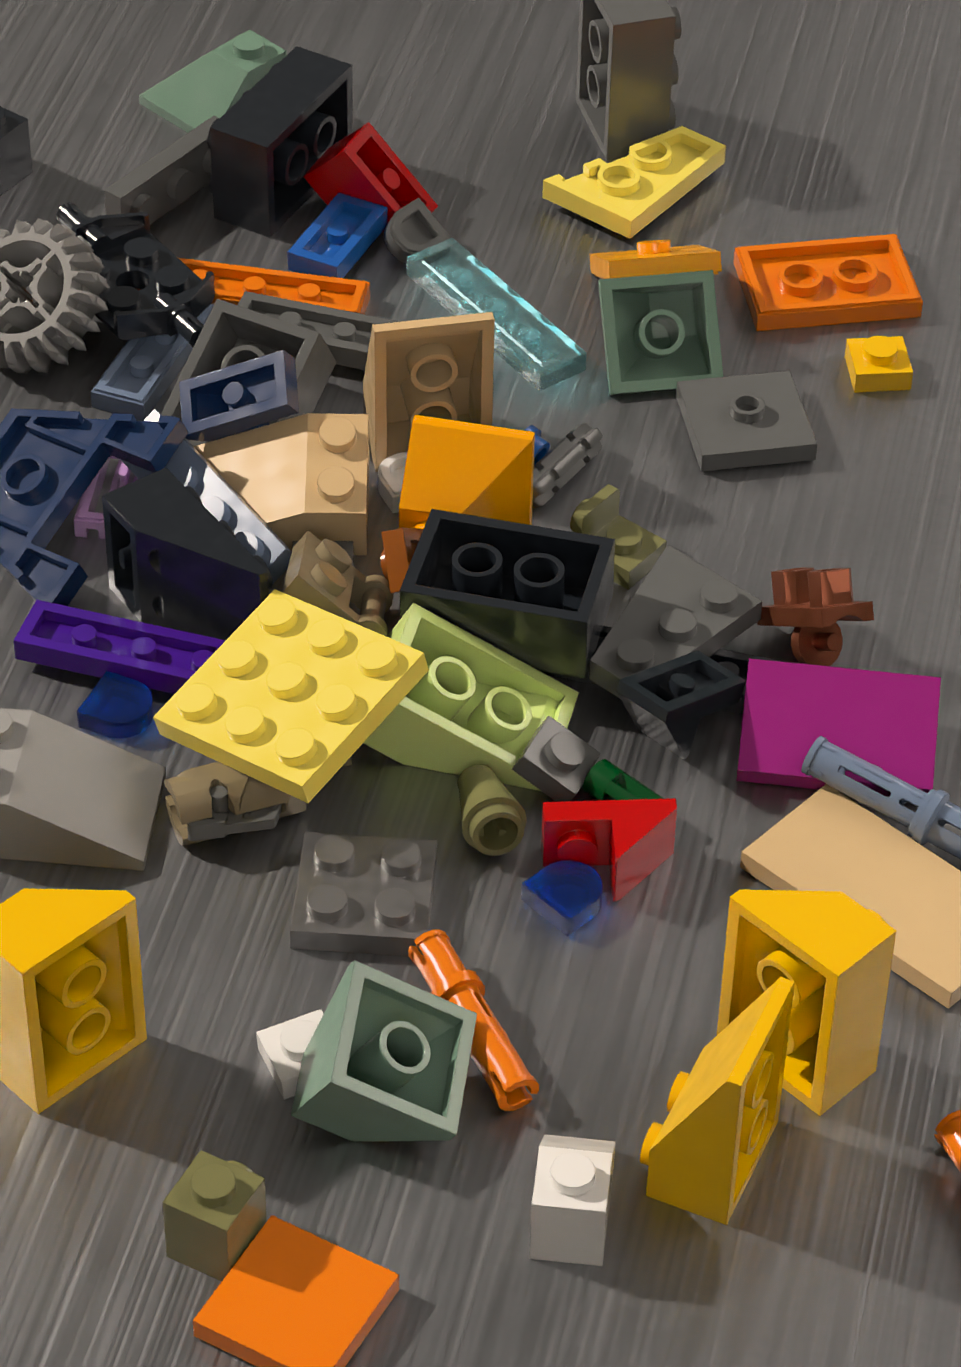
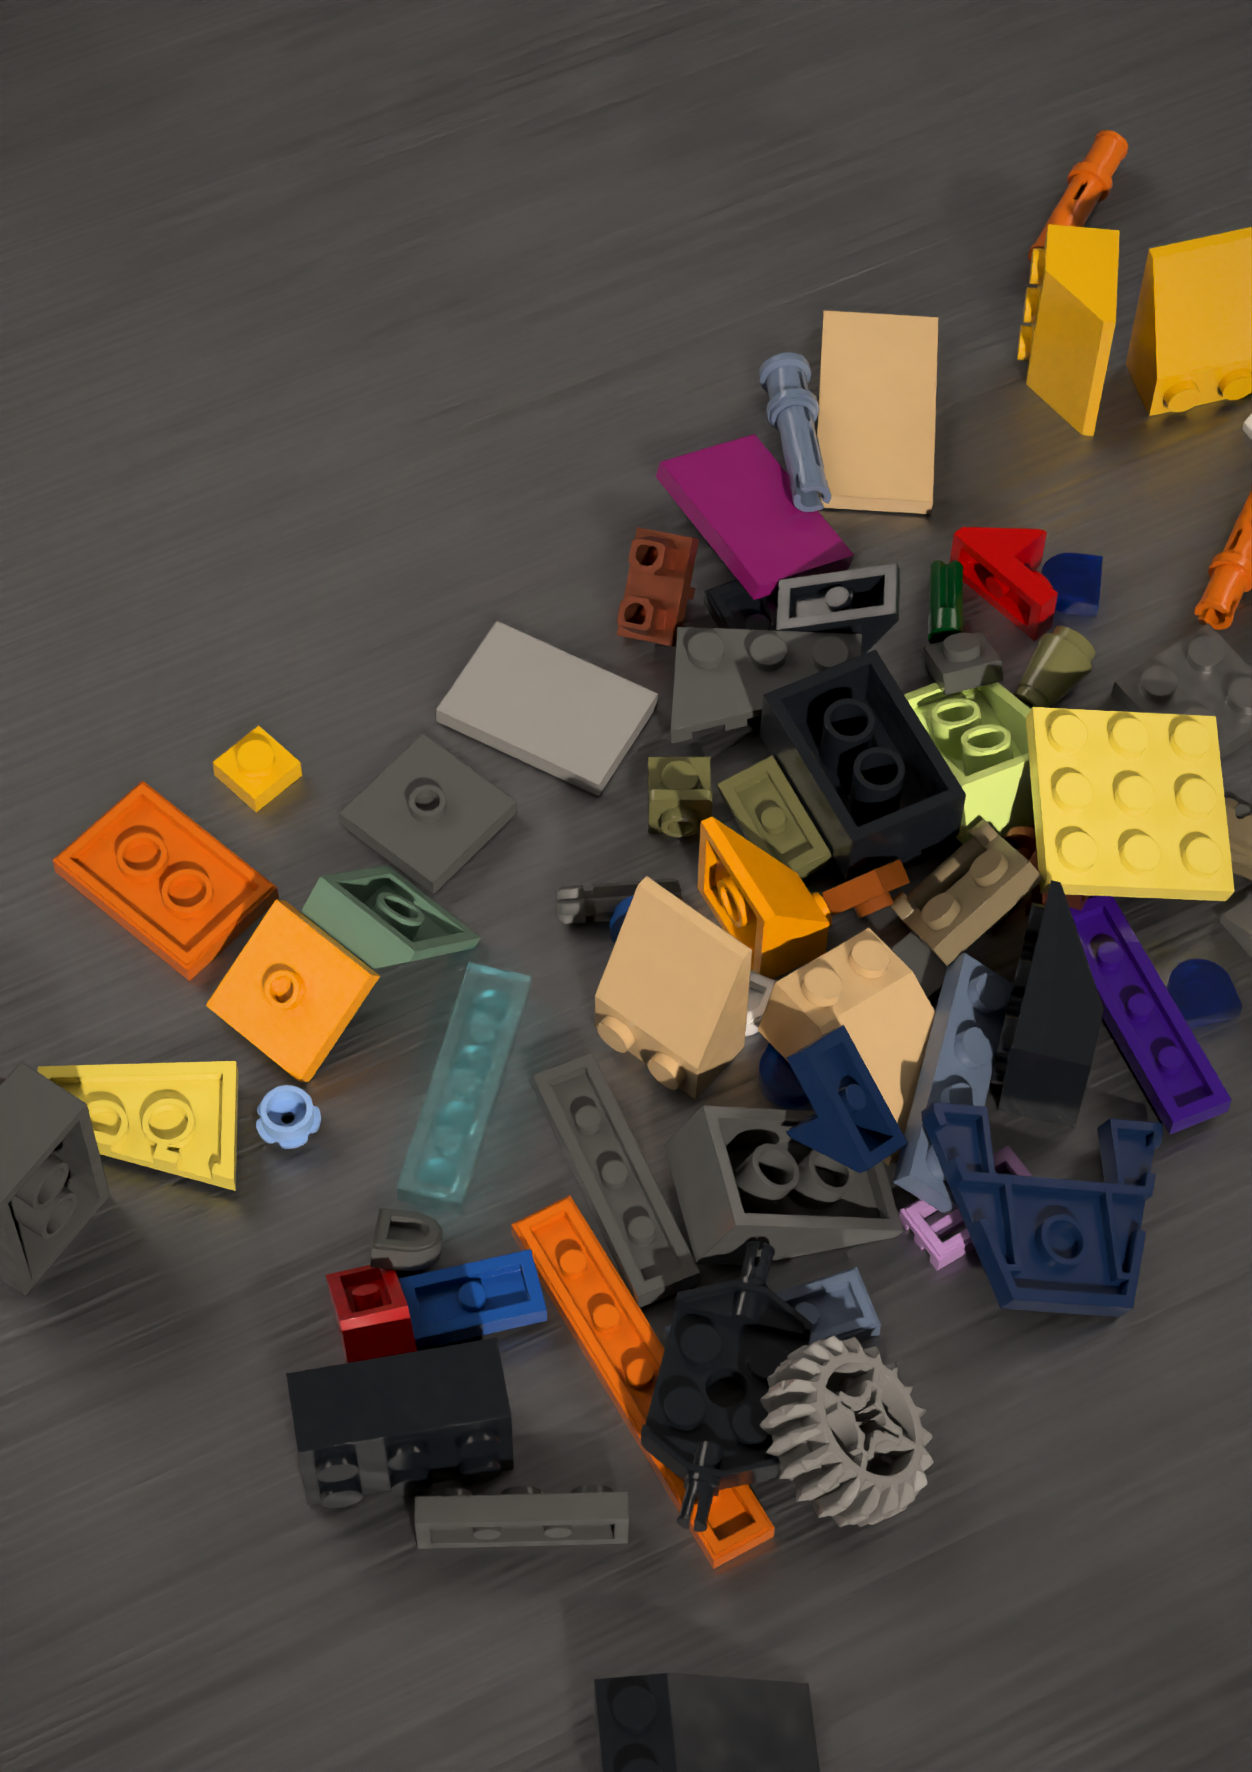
camera: 130 degrees left, 15 degrees up
sand green slope [139,30,287,133] -> none
none -> light blue plate [256,1085,321,1149]
none -> light grey tile [436,621,658,796]

